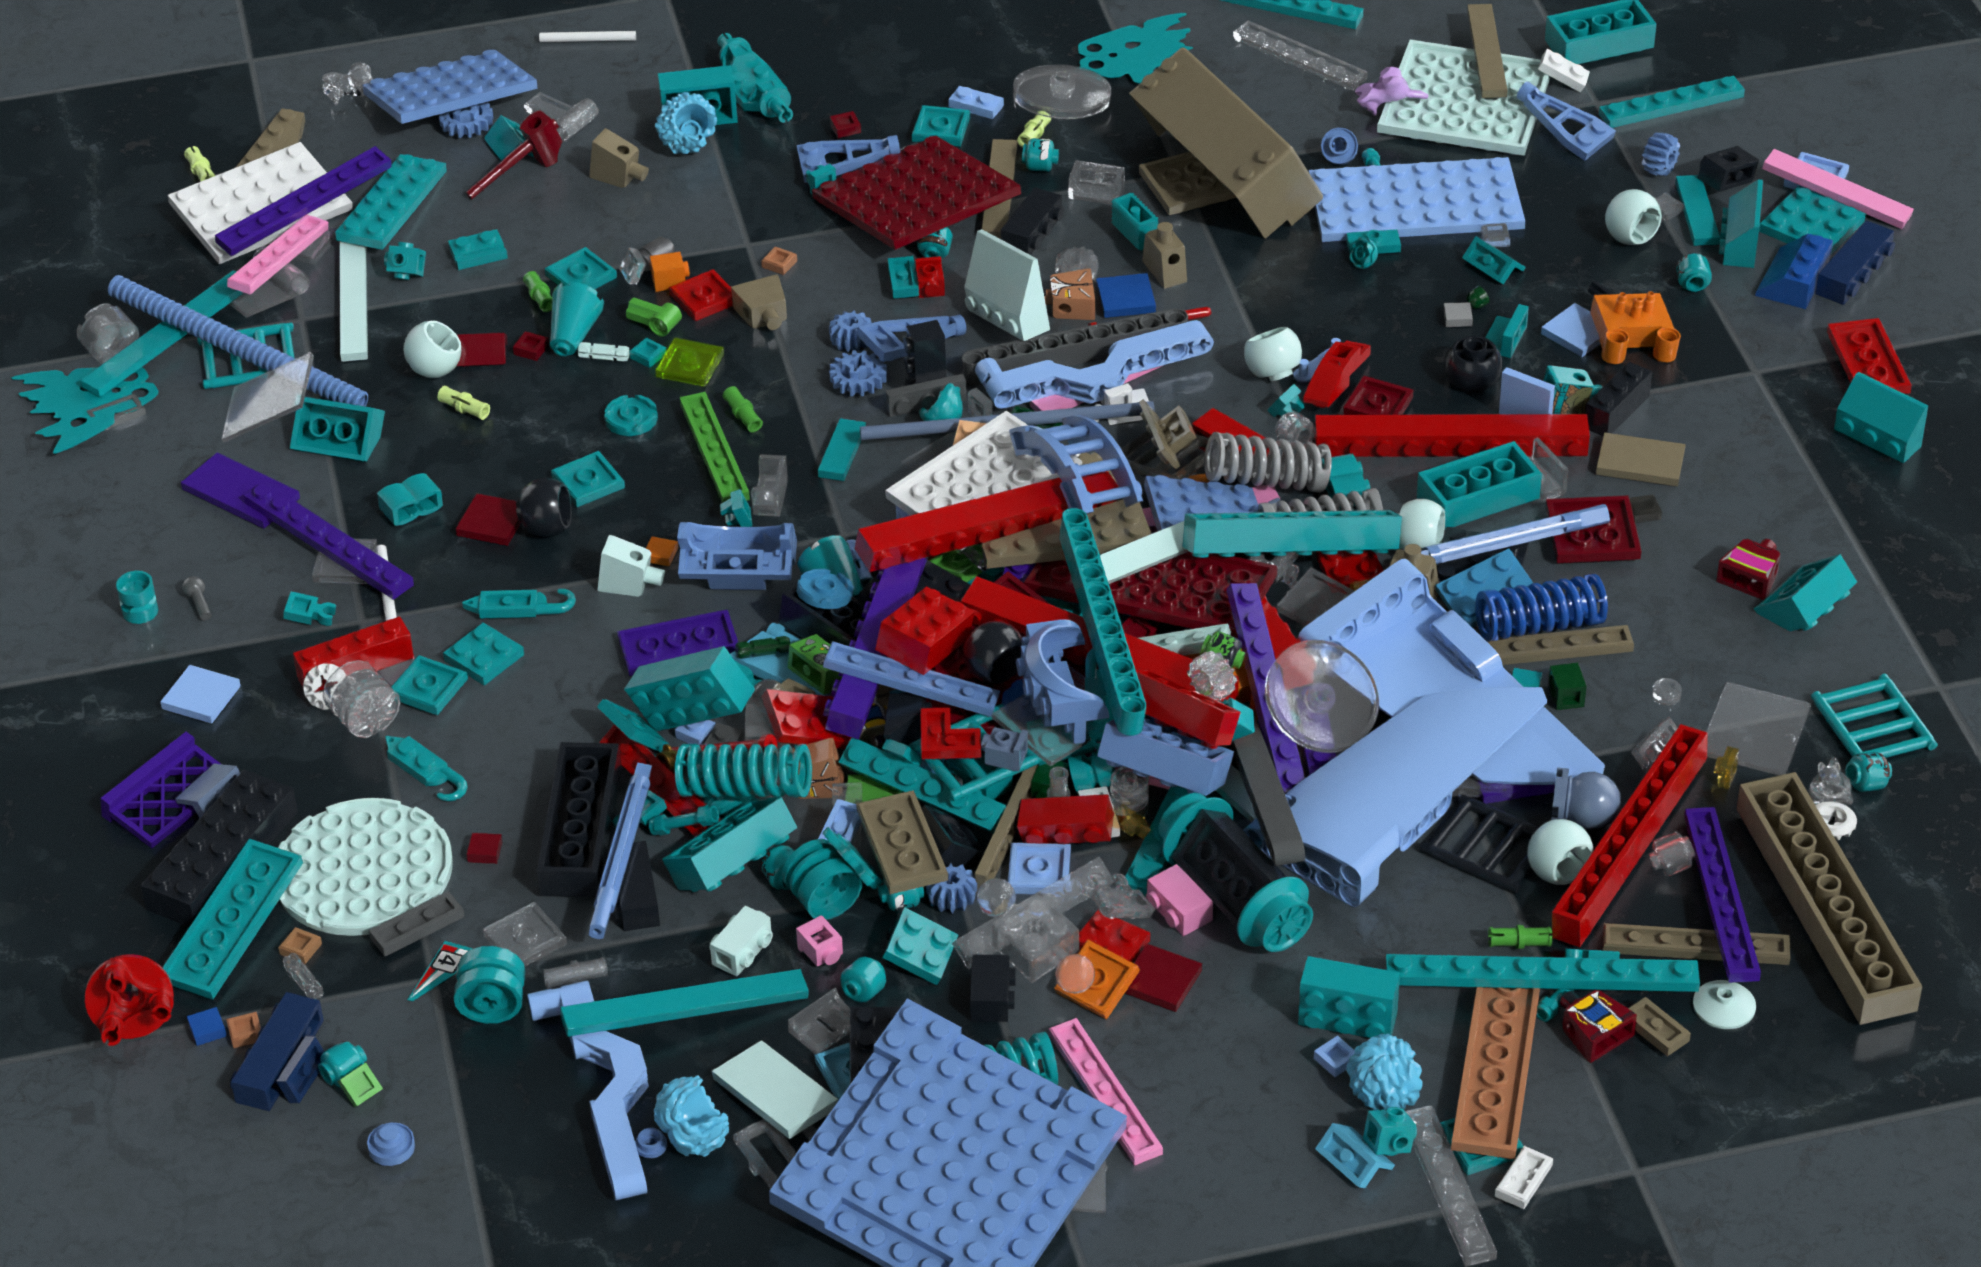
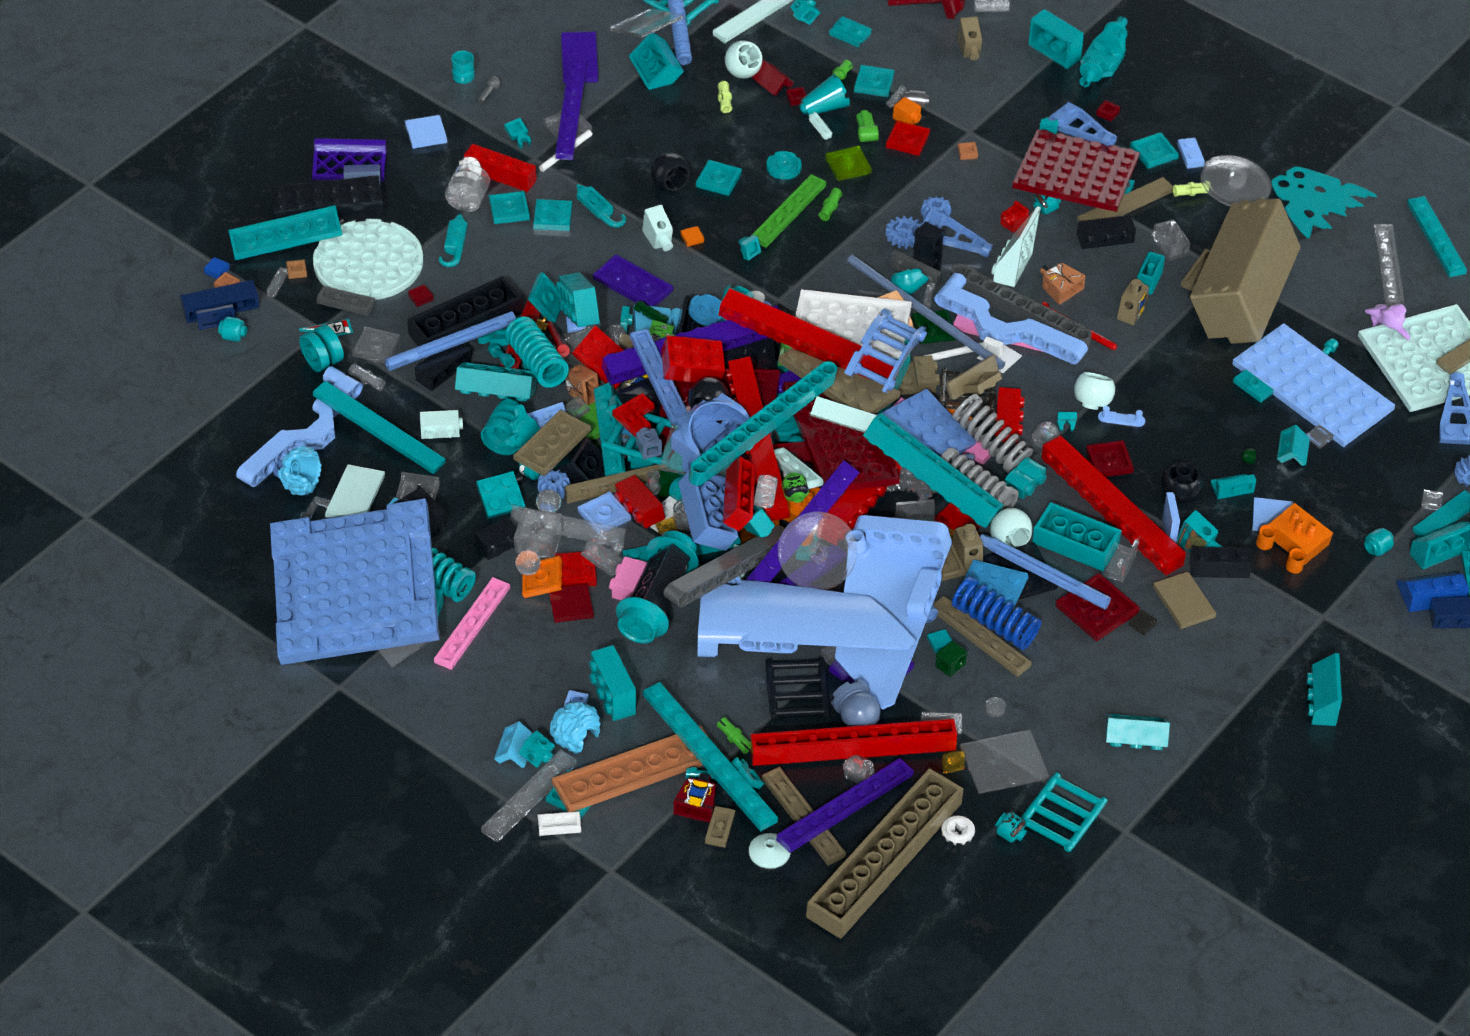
camera: 50 degrees right, 5 degrees up
red piece [85,954,174,1046] -> none
bright green plate [337,1063,383,1107] -> none
medium blue plate [367,1122,415,1166] -> none
teal brick [377,473,443,526] -> none
dark red tile [456,494,521,546] -> none
teal tile [629,338,667,368] -> none
medium azure hair [655,92,717,154] -> none
medium blue piece [677,522,797,590] -> none
dark tan torso [731,274,787,330] -> none
clear panel [751,454,788,516] -> none
bright pink brick [796,915,843,967] -> none
teal tile [818,418,866,481] -> none
teal head [840,957,886,1003] -> none
teal plate [888,256,919,298] -> none
teal head [1022,138,1059,172] -> none
clear gear [1055,246,1098,280] -> none
blue tile [1096,273,1156,318] -> none
red slope [1303,340,1371,408] -> none
medium blue plate [1321,127,1358,166] -> none
teal plate [1349,237,1378,269] -> none
light grey tile [1443,303,1473,327] -> none
light aqua wheel [1528,819,1594,885] -> none
light aqua wheel [1605,189,1662,245] -> none
dark red torso [1716,539,1781,600] -> none
clear animal [1809,757,1853,805] -> none
red plate [1827,318,1912,394] -> none

